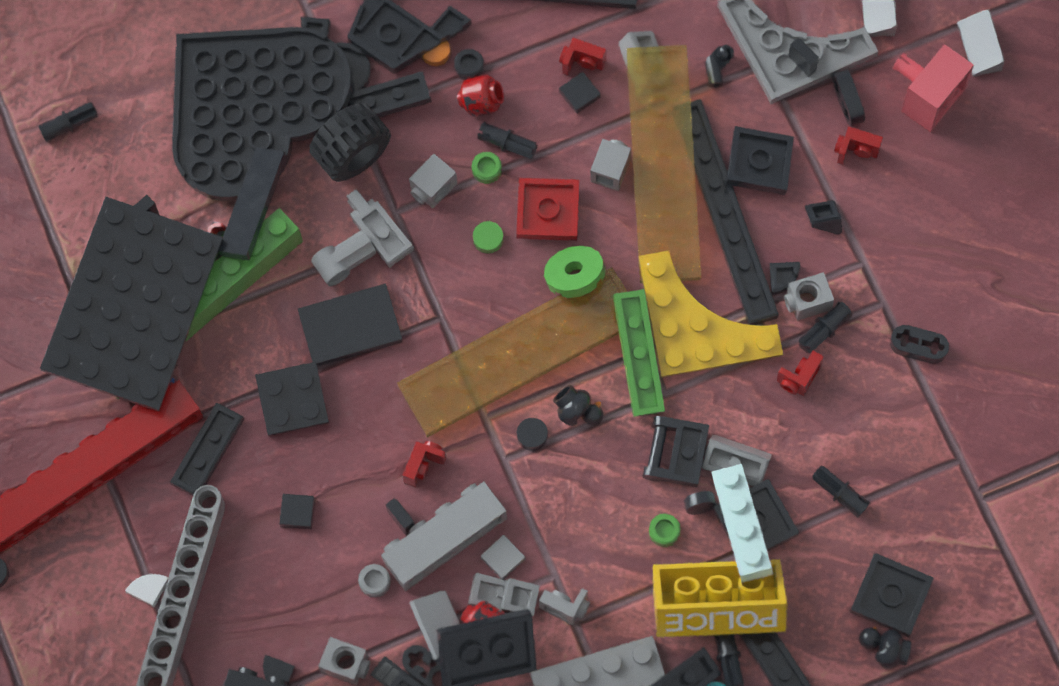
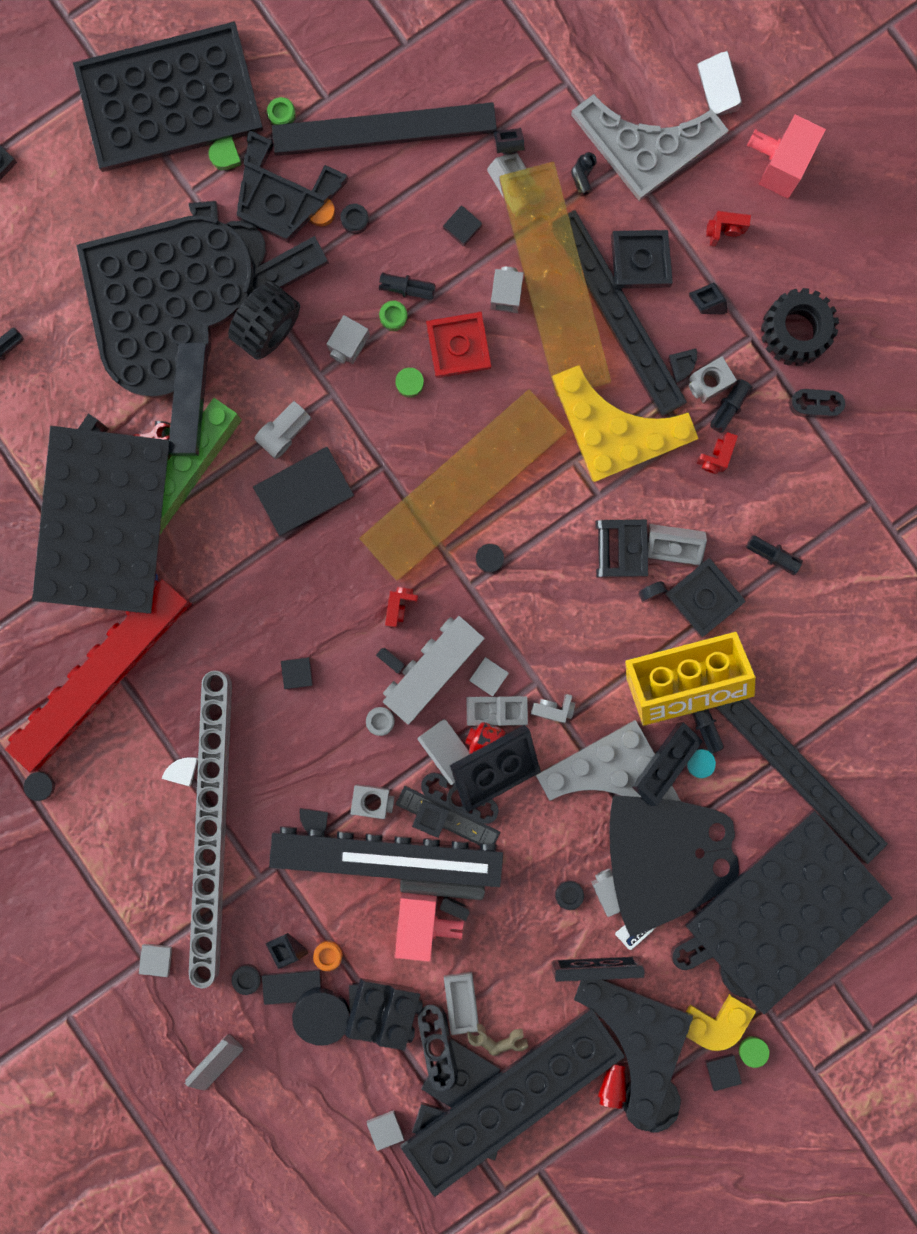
camera: 15 degrees left, 15 degrees up
black tile [170,402,244,496] -> none
black plate [255,362,329,436] -> none
light grey hinge [347,189,414,268] -> none
red head [457,75,504,117] -> none
bright green tile [544,246,605,298] -> none
black animal [553,385,604,426] -> none
red bracket [559,38,607,76] -> none
bright green plate [613,289,665,417] -> none
bright green tile [649,514,681,547] -> none
light aqua plate [711,464,773,582] -> none
black tile [789,38,819,77] -> none
black beam [832,70,865,126] -> none
black plate [850,553,934,637] -> none
black animal [859,626,911,669] -> none
slope [957,10,1004,77] -> none
none -> black plate [493,128,525,155]
none -> black tyre [761,288,839,366]

